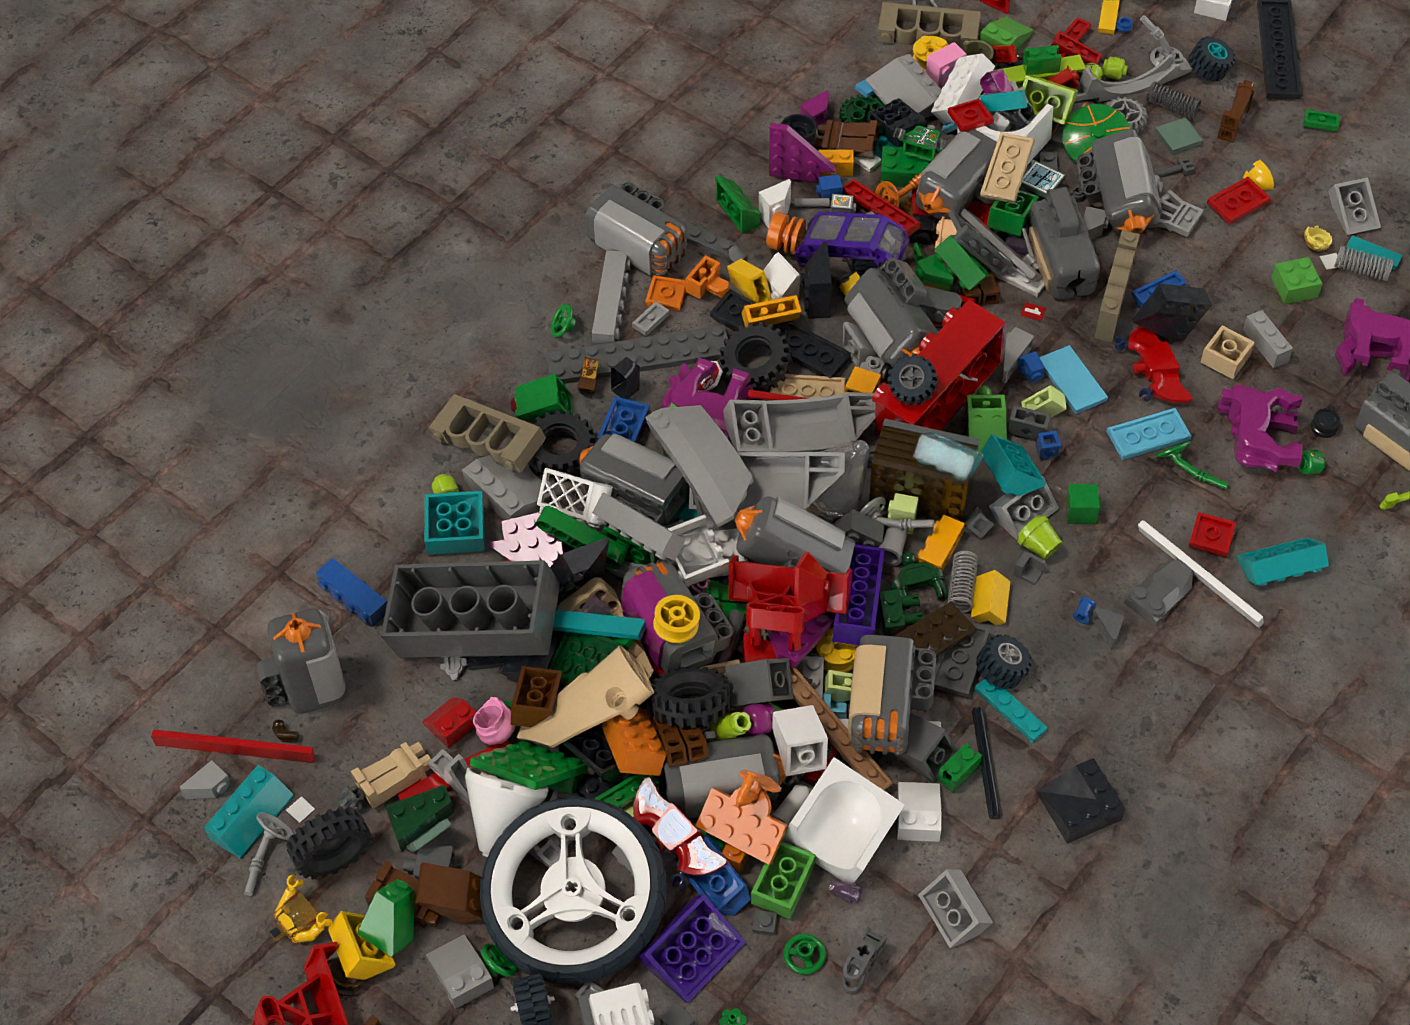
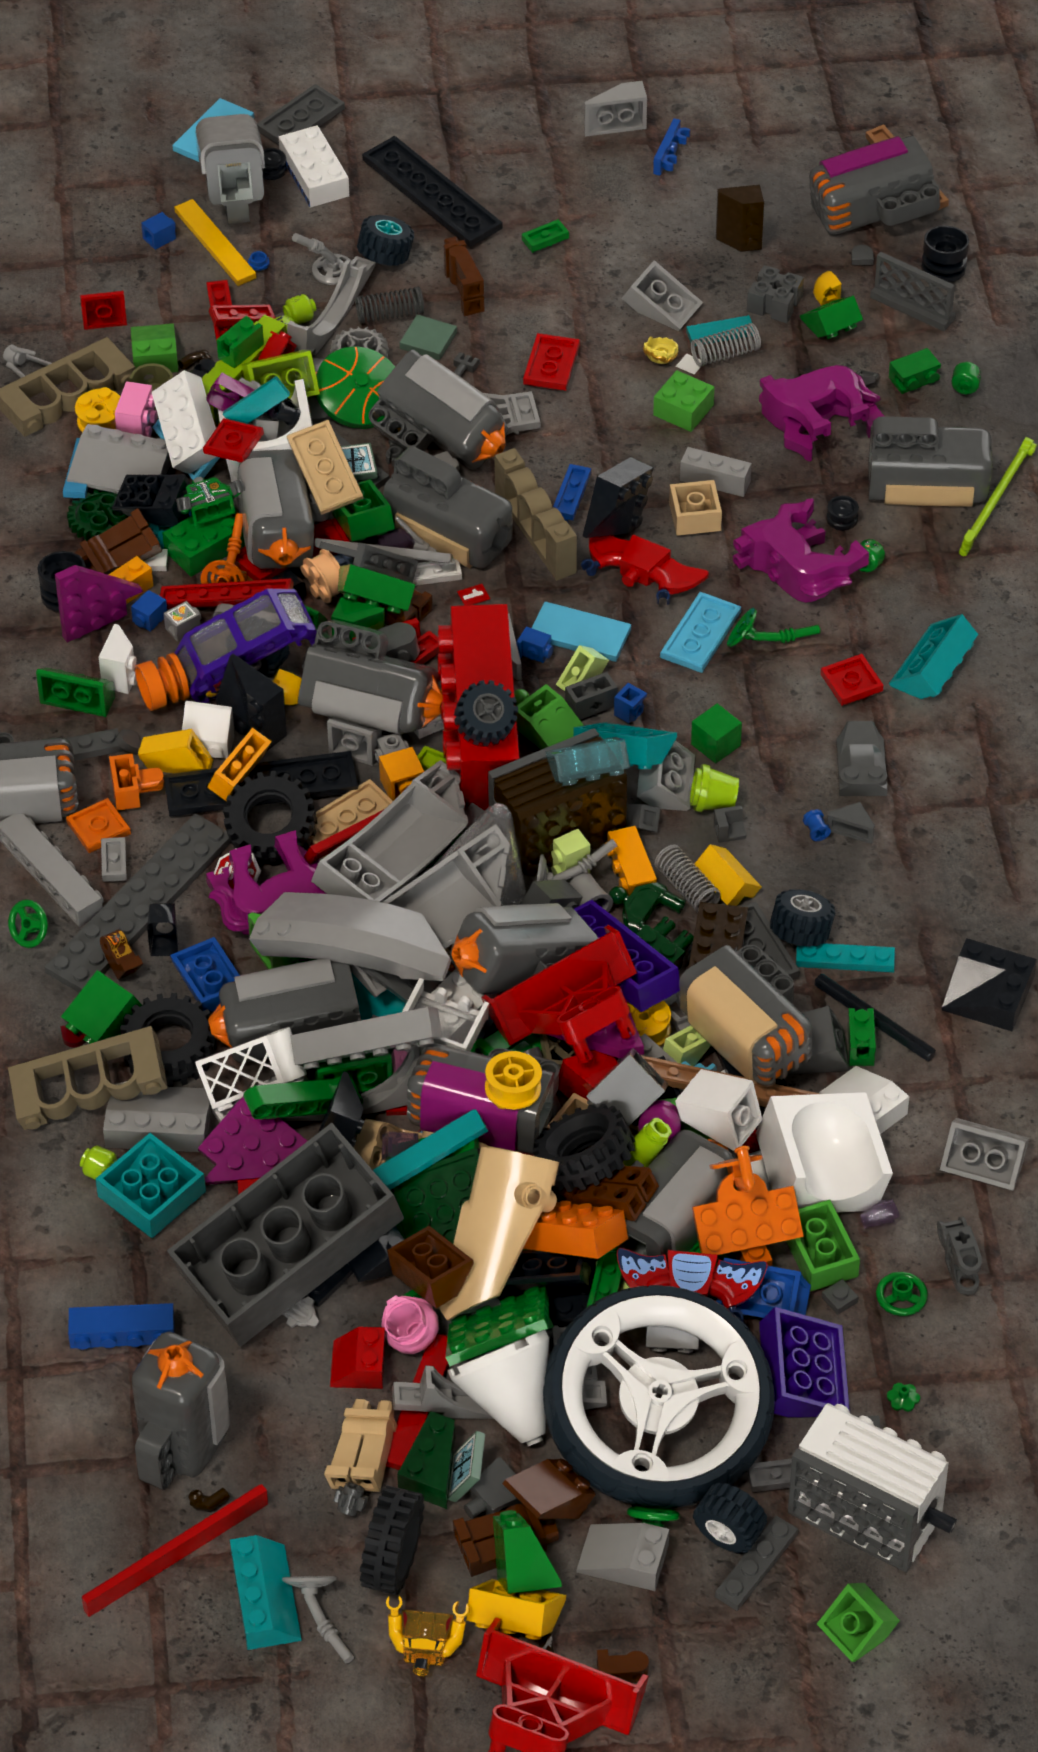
camera: 45 degrees left, 5 degrees down
light grey slope [180,760,231,799] -> none
white sticker [286,797,315,823] -> none
light grey piece [794,198,829,207] -> none
red slope [794,552,831,605] -> none
magenta slope [800,90,829,126] -> none
red tile [991,45,1018,63] -> none
white tile [1138,520,1264,628] -> none
yellow brick [1243,160,1274,191] -> none

